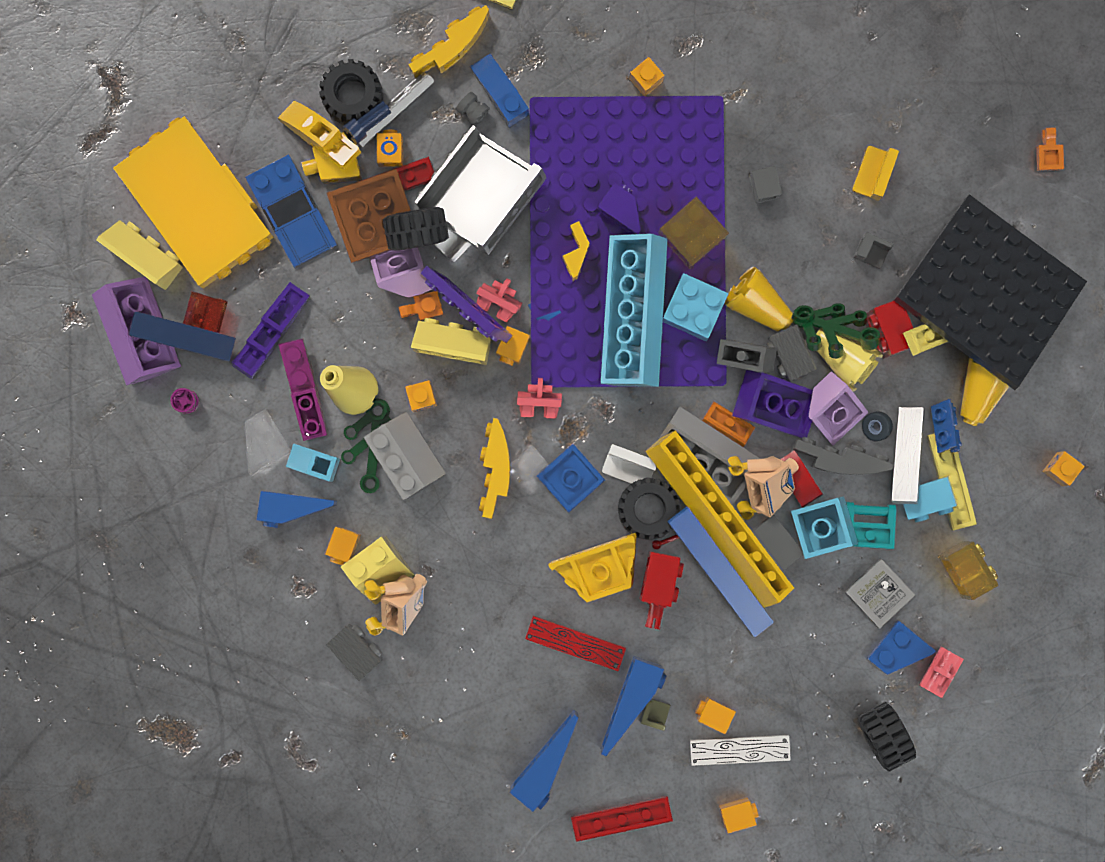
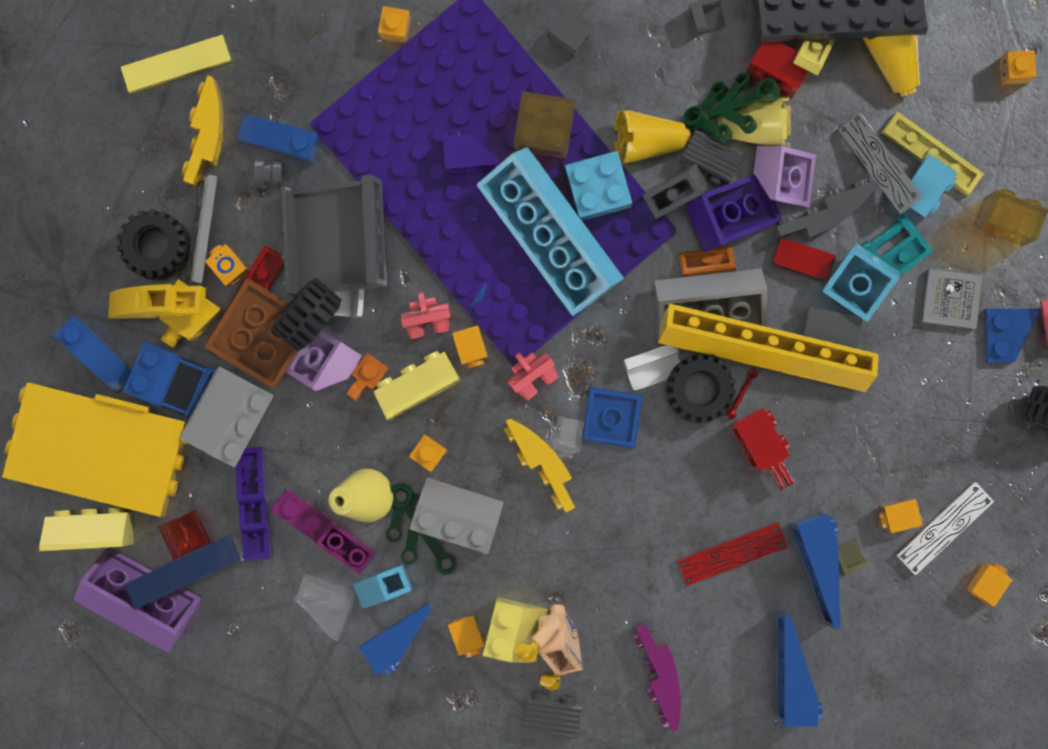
camera: 45 degrees left, 0 degrees up
magenta wheel [170,388,200,414] -> none
dark blue piece [342,101,392,145] -> none
dark purple plate [421,265,513,343] -> none
yellow wing [548,533,637,602] -> none
yellow slope [563,221,589,281] -> none
red tile [571,796,673,842] -> none
tile [667,507,774,637] -> none
light nougat torso [728,456,799,520] -> none
black wheel [862,411,893,441] -> none
blue hinge [931,399,962,453] -> none
none -> blue slope [54,316,132,394]
none -> light grey slope [179,366,274,467]
none -> magenta slope [633,622,681,733]

